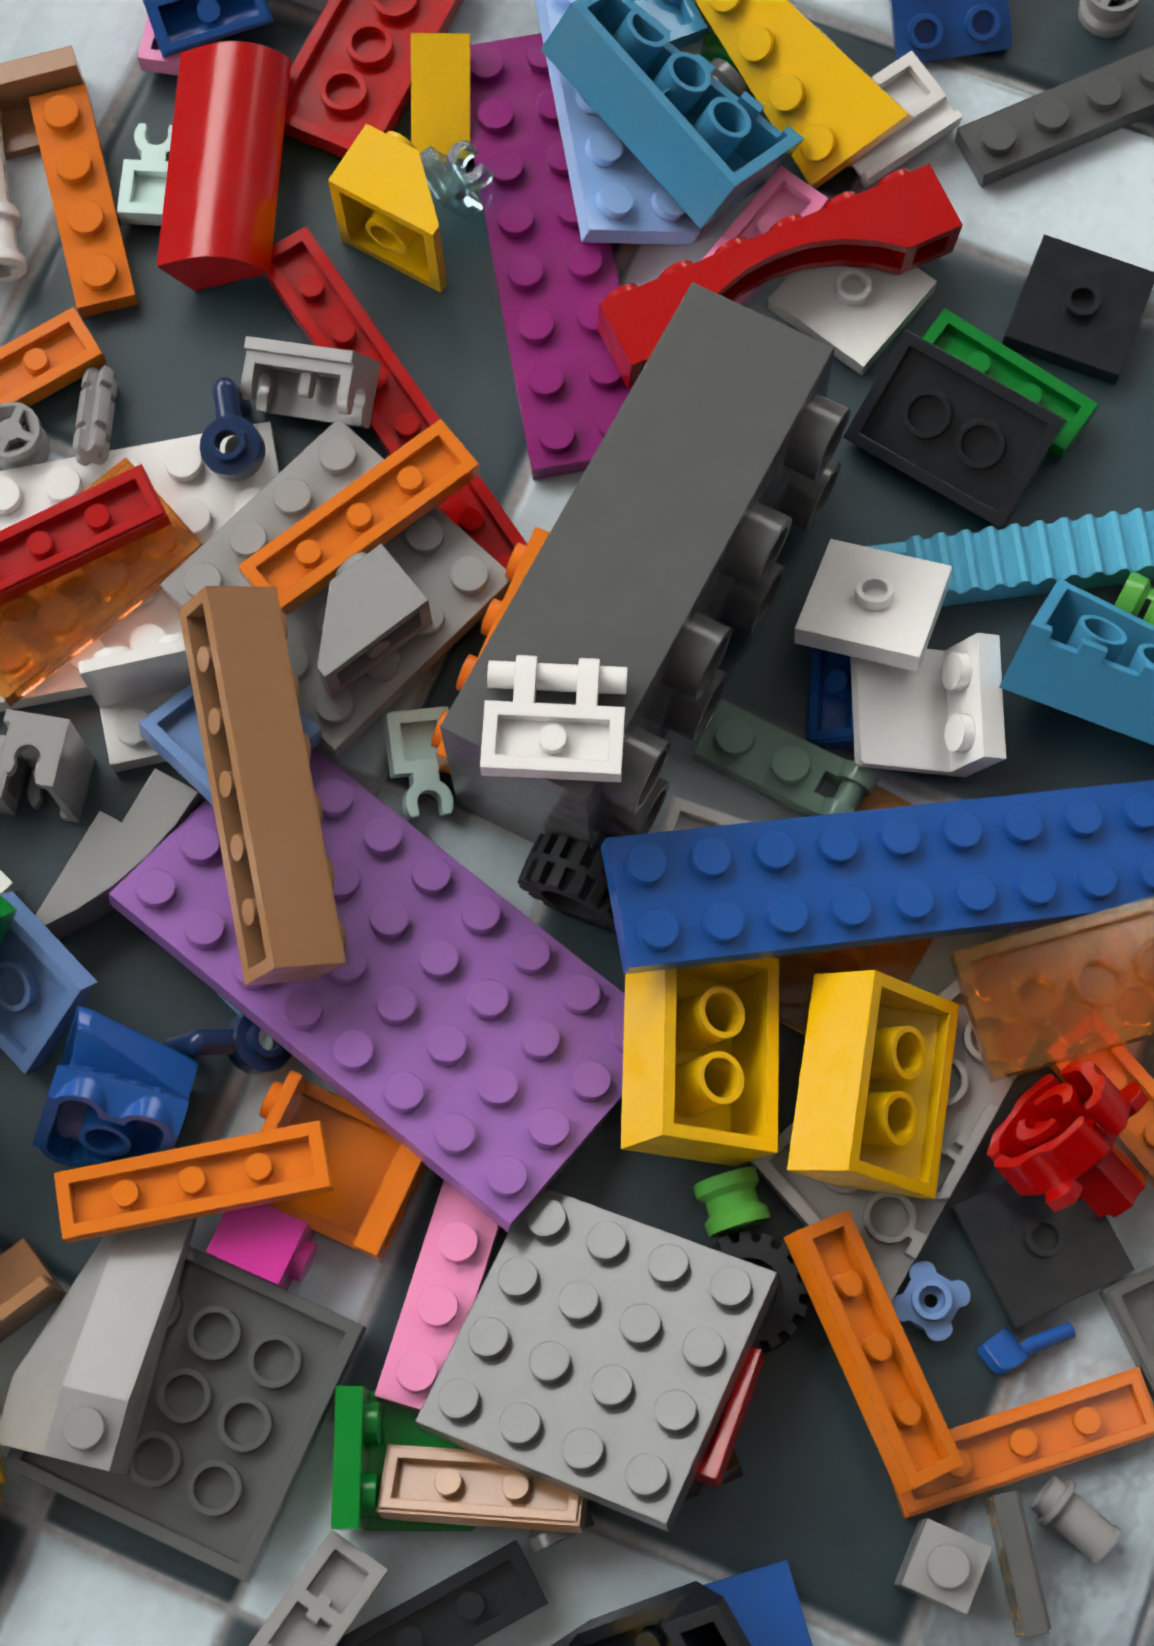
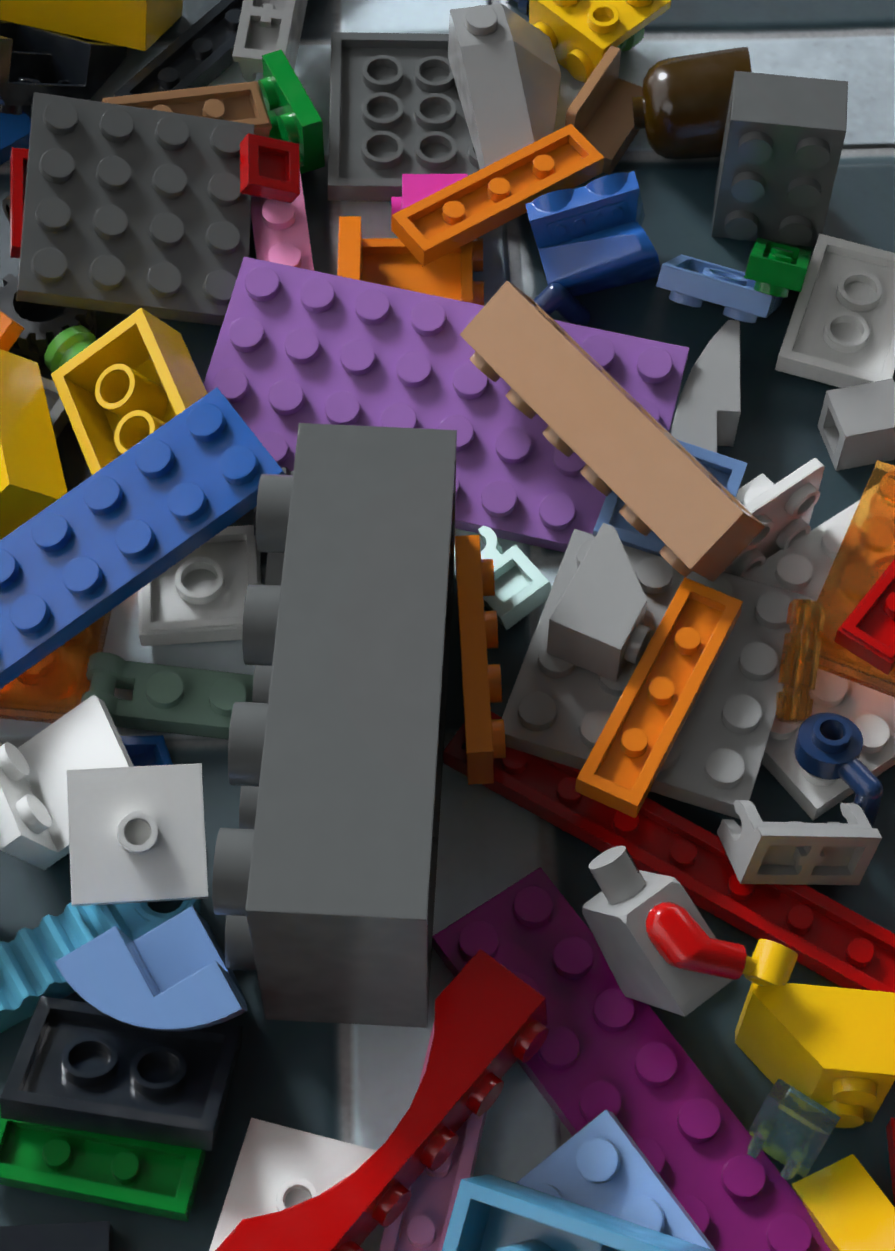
camera: 150 degrees right, 15 degrees down
light grey hinge [1,709,95,823] -> none
white plate [480,655,628,782] -> none
none -> medium blue brick [54,906,247,1032]
none -> red plate [240,133,300,203]
none -> light grey torso [582,846,798,1017]
none -> clear orange axle [775,599,826,725]

